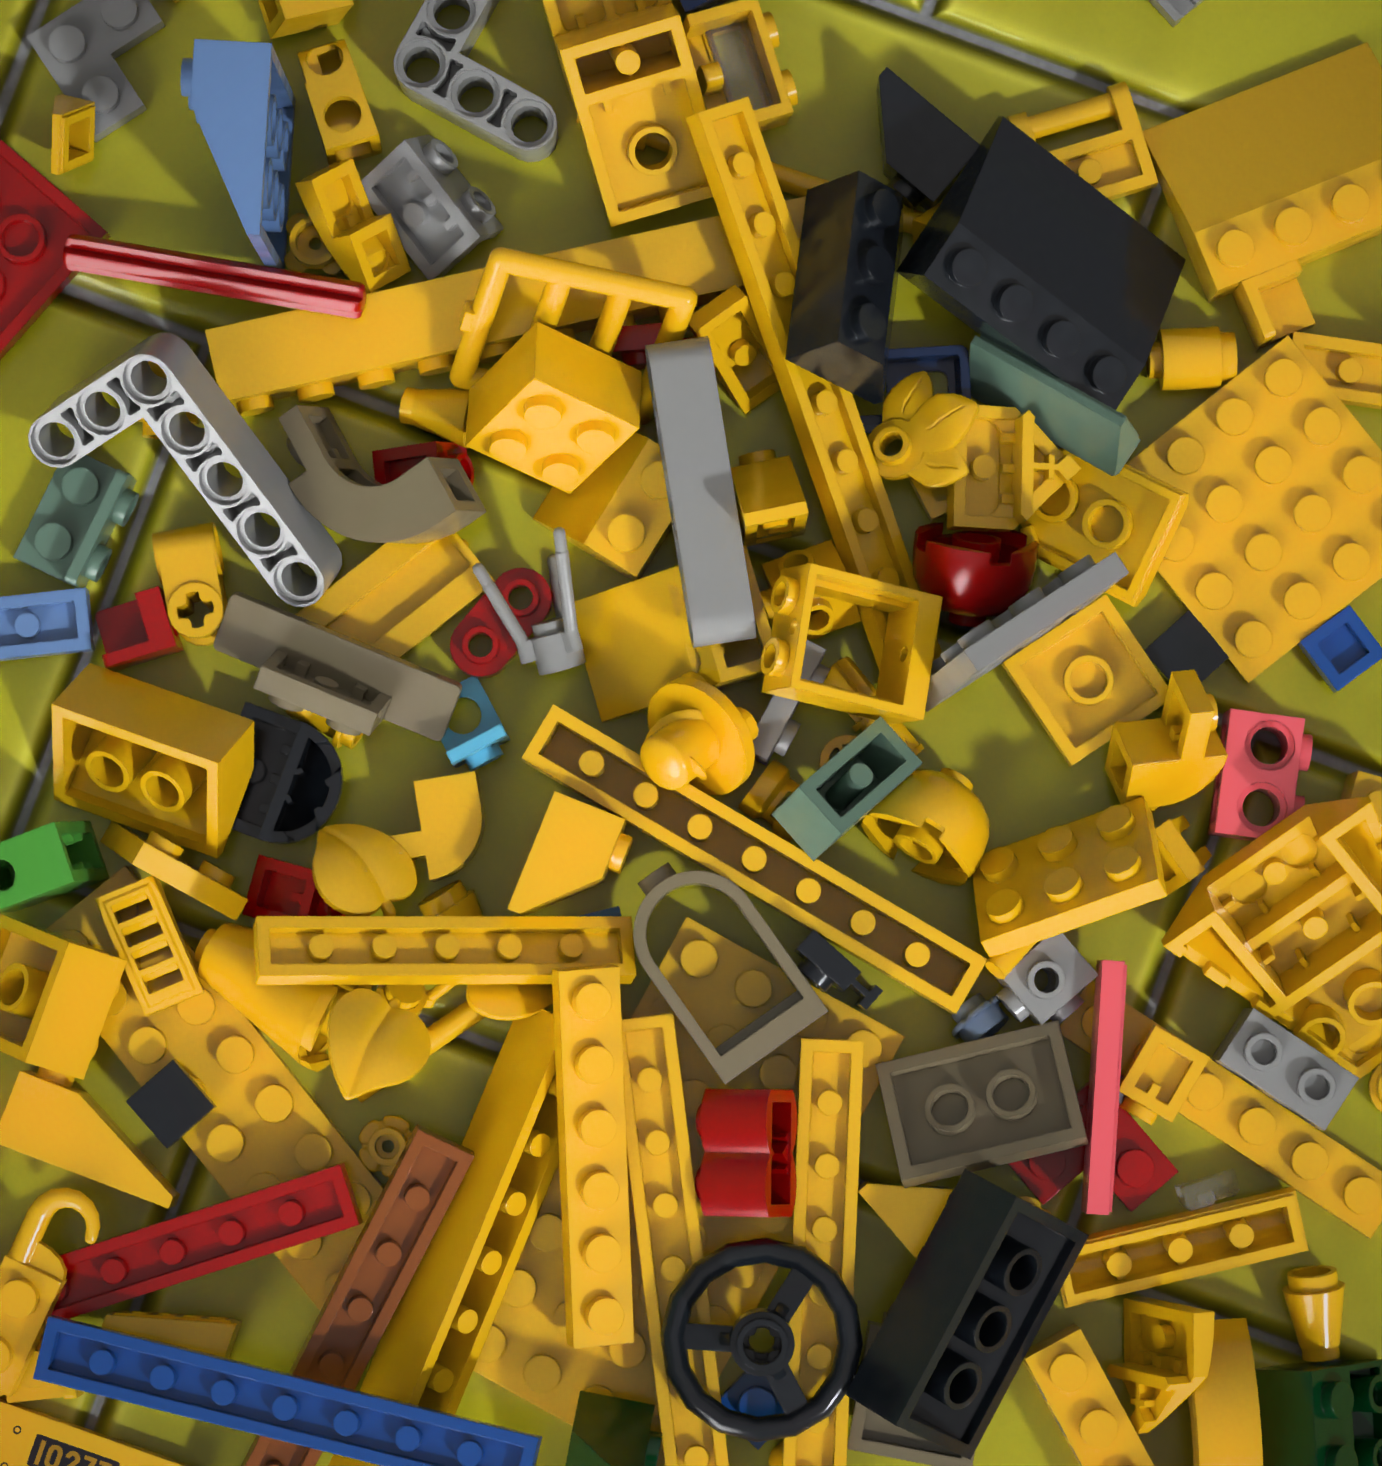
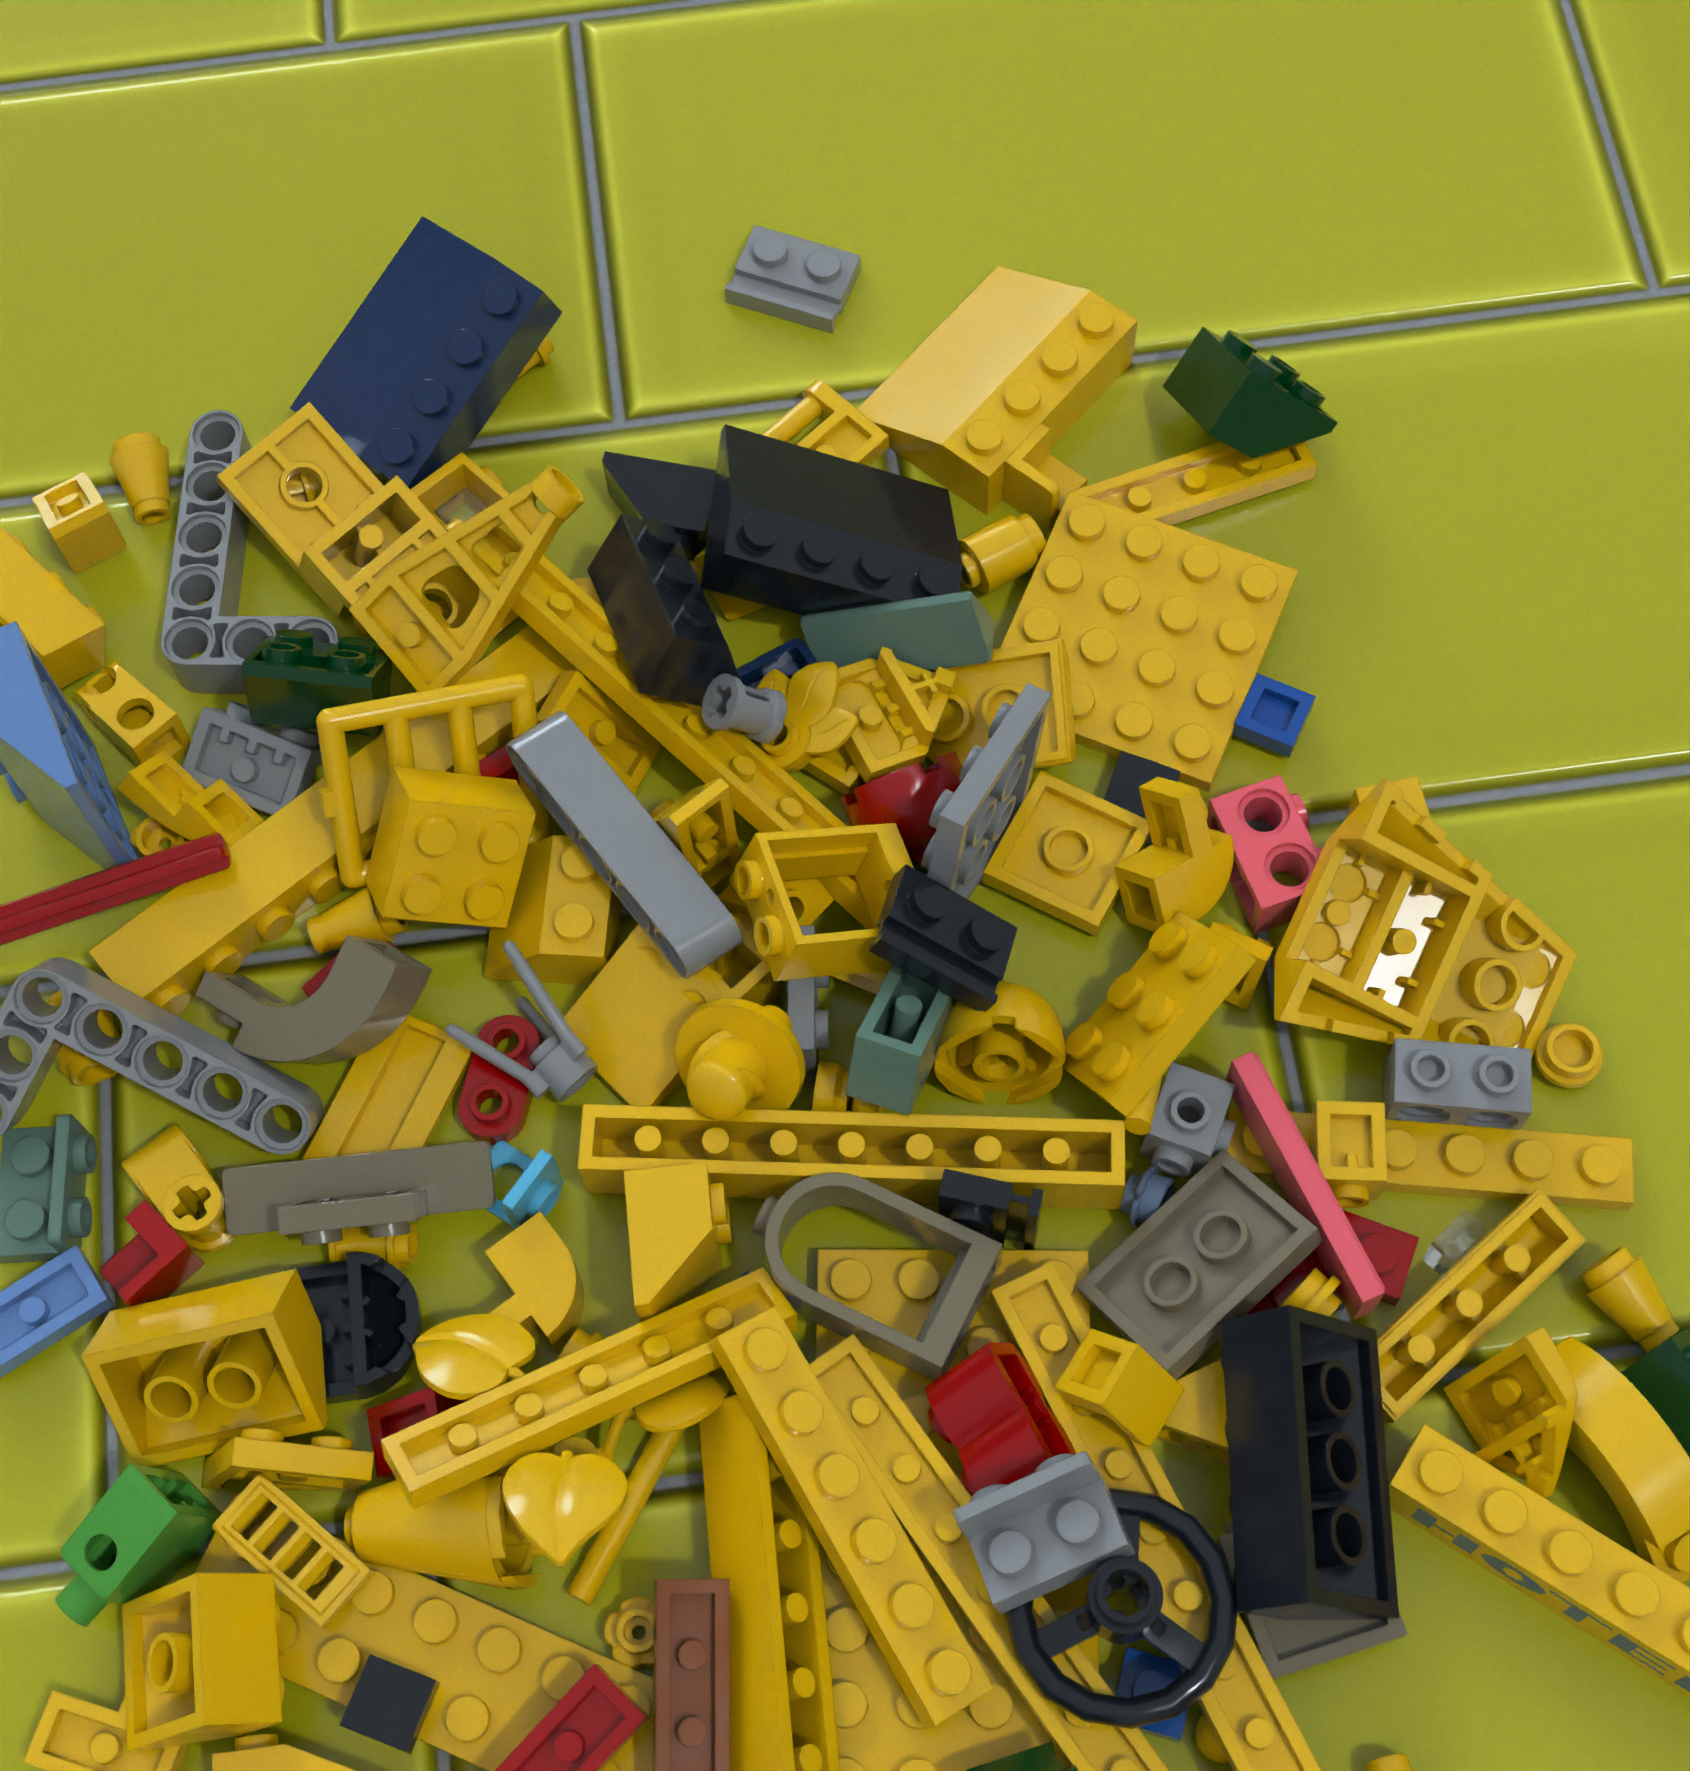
camera: 25 degrees left, 20 degrees down
none -> dark green slope [242,629,392,737]
none -> yellow plate [348,465,585,692]
none -> light grey bush [702,673,787,744]
none -> black plate [868,864,1018,1012]
none -> light grey bracket [953,1451,1135,1614]
none -> yellow panel [1055,1328,1185,1447]
none -> yellow plate [1279,1267,1342,1317]

